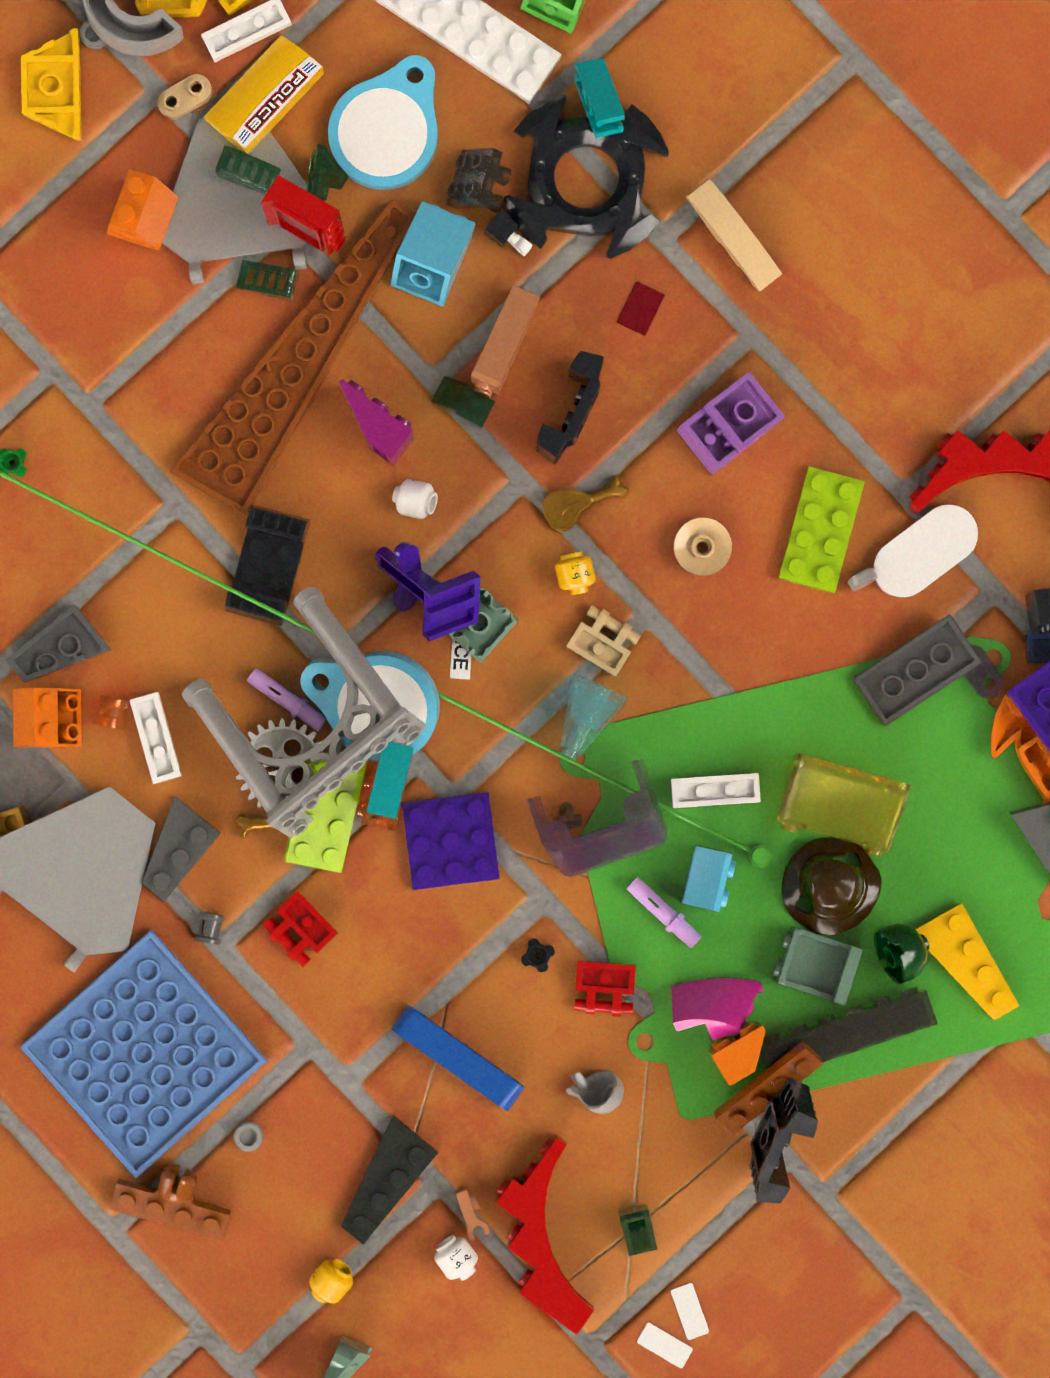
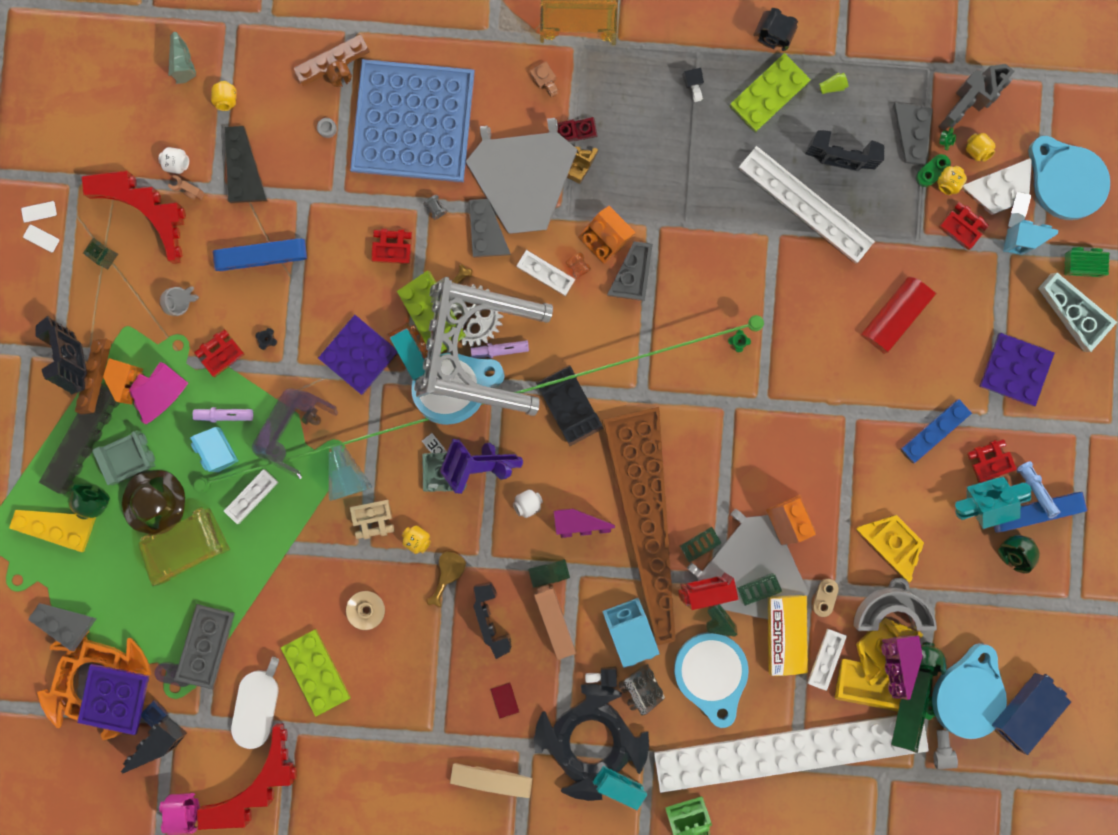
camera: 140 degrees right, 0 degrees up
medium lavender slope [676,372,785,476] -> none

